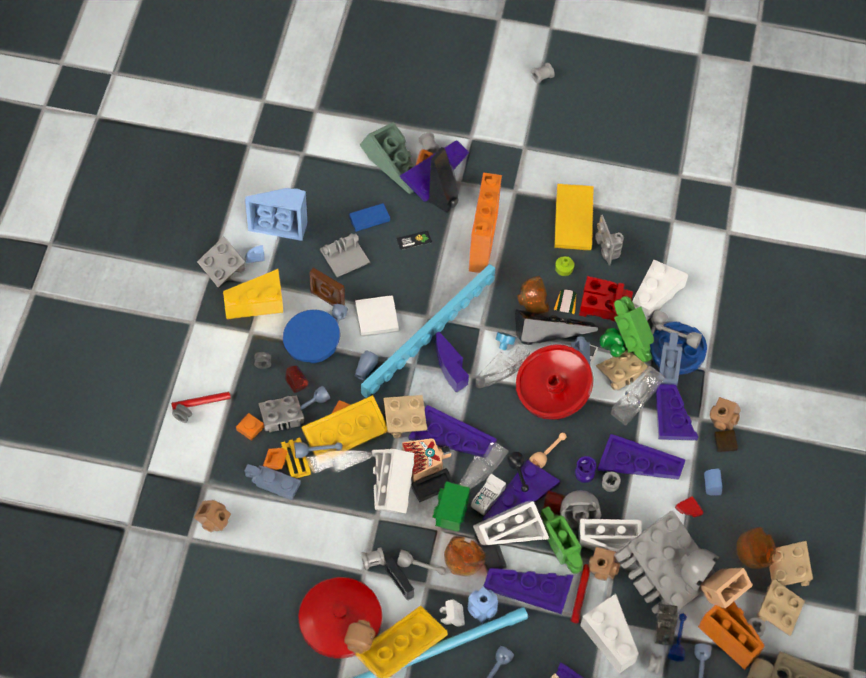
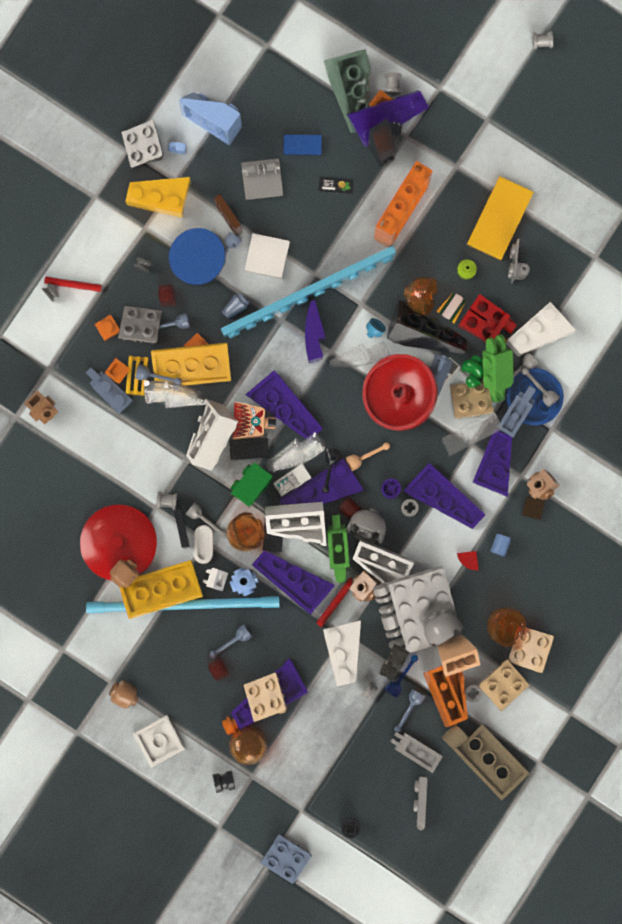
camera: 25 degrees right, 25 degrees up
tan hinge [384,395,427,438] -> none
none -> white tile [194,525,214,564]

